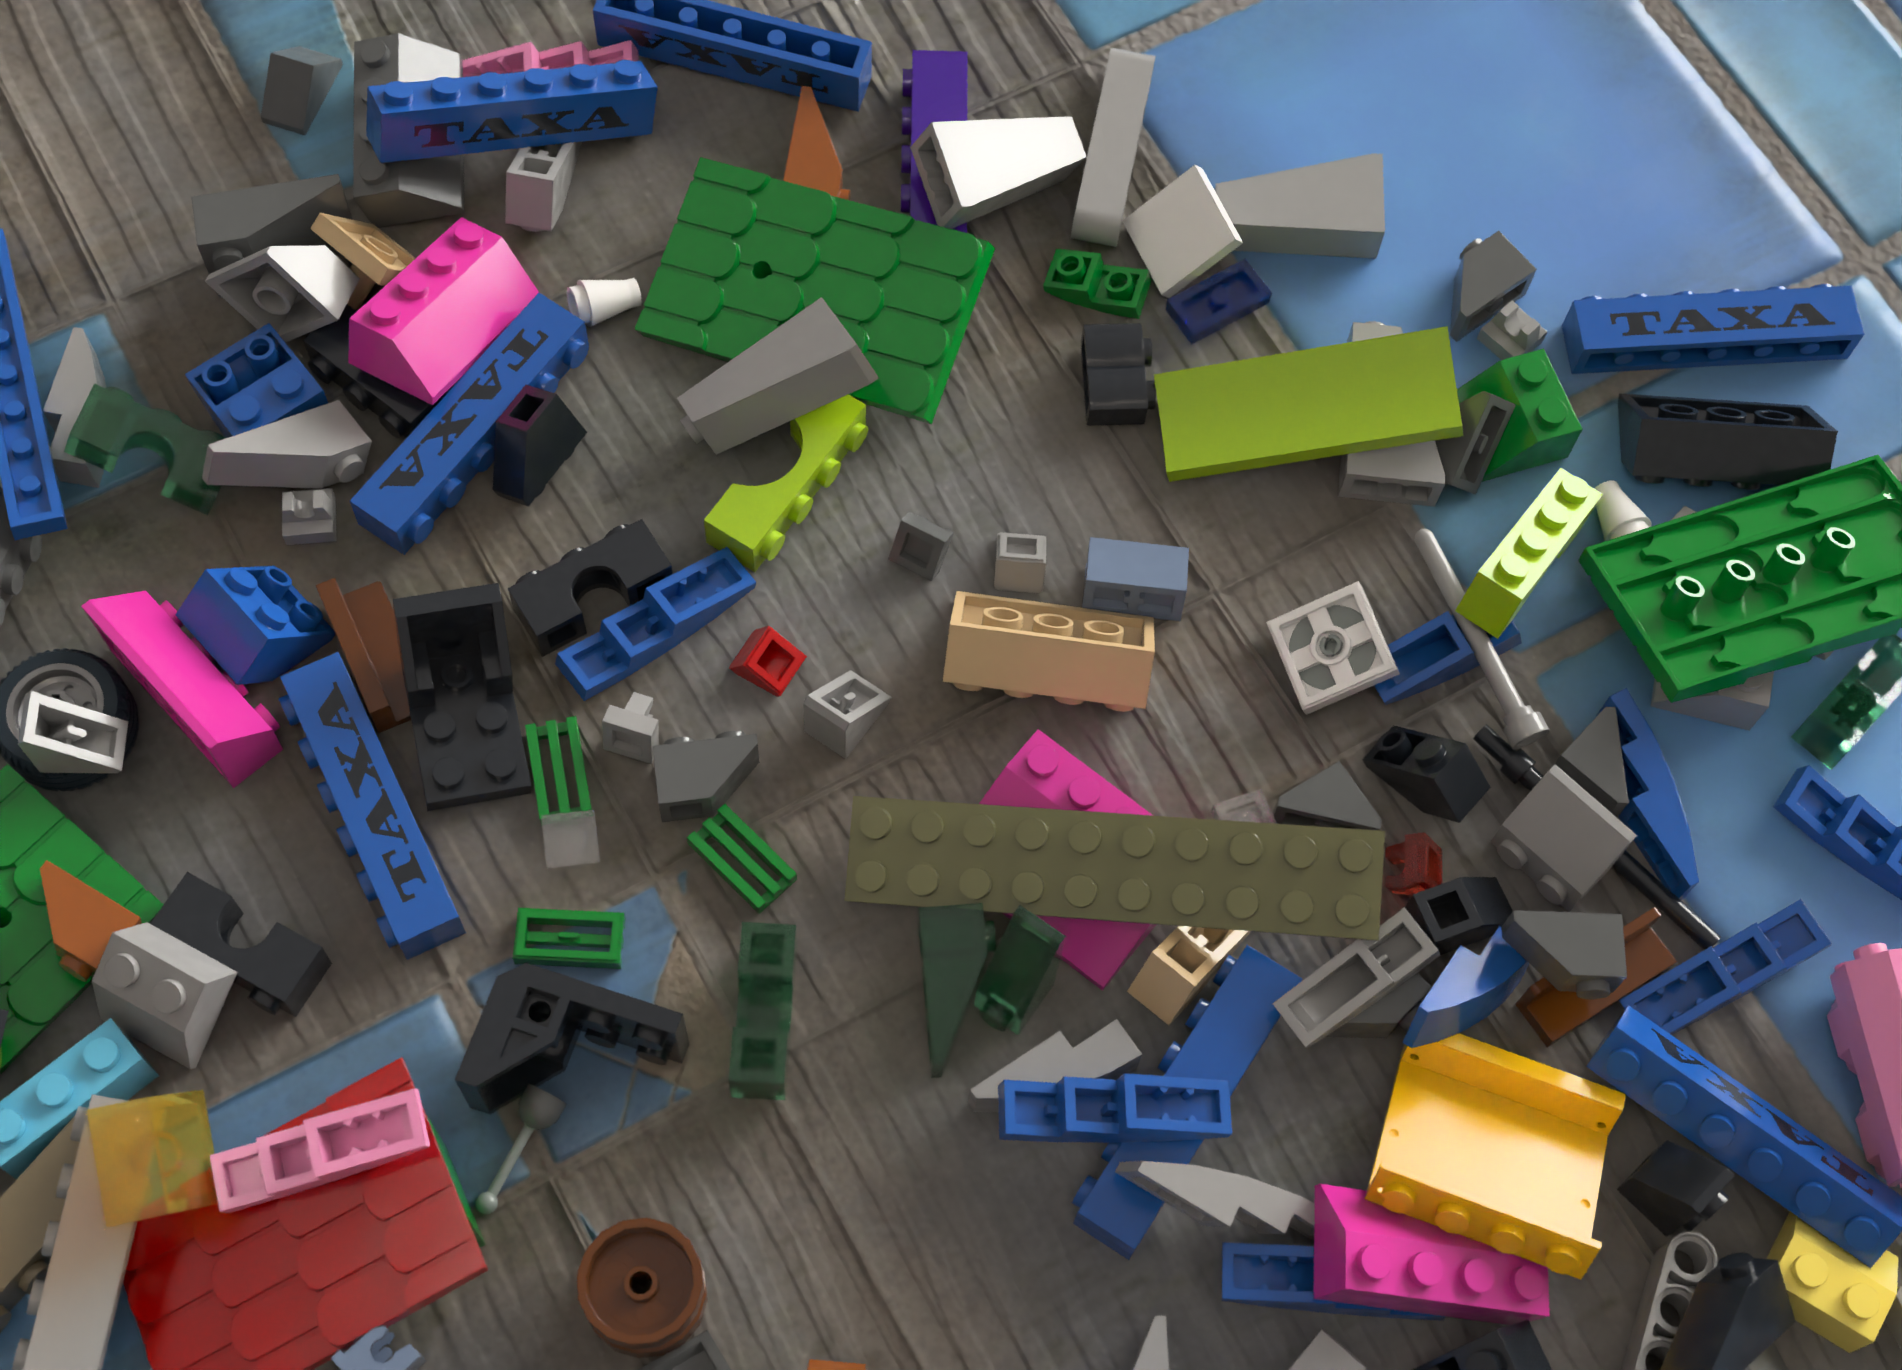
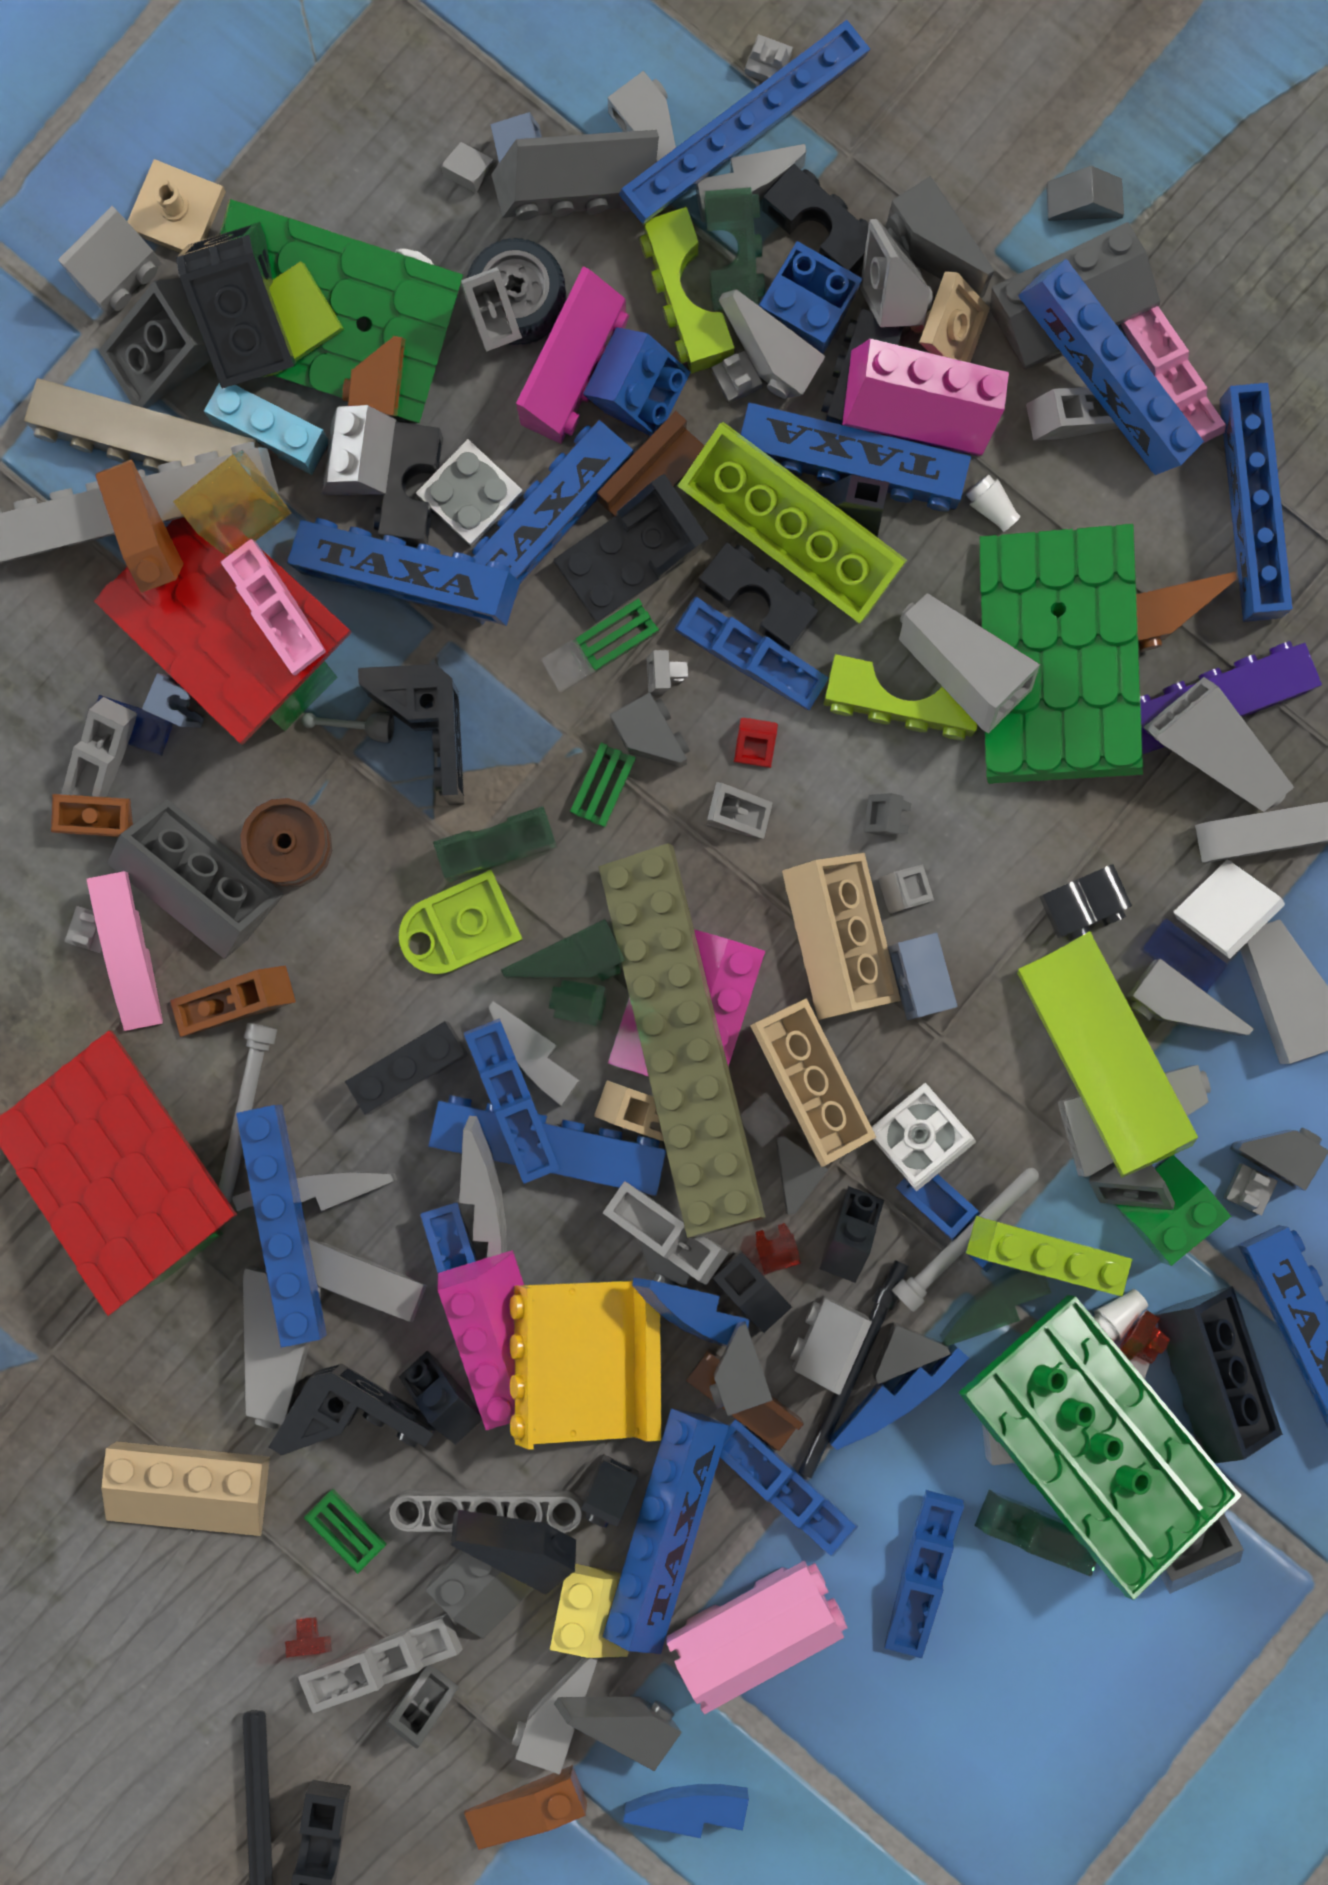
camera: 75 degrees right, 20 degrees up
green tile [512,908,626,969] -> none
green slope [1043,248,1152,319] -> none
none -> dark orange slope [95,460,184,593]
none -> blue brick [287,518,520,626]
none -> black arch [345,1021,468,1115]
none -> lime tile [399,870,523,975]
none -> light grey piece [416,439,523,547]
none -> lime arch [639,207,734,374]
none -> lime arch [678,422,907,623]
none -> tan slope [750,998,876,1167]
none -> black arch [762,164,869,274]
none -> clear green slope [940,1269,1052,1346]
none -> clear red tile [1119,1310,1170,1364]
none -> light grey slope [1126,959,1254,1036]

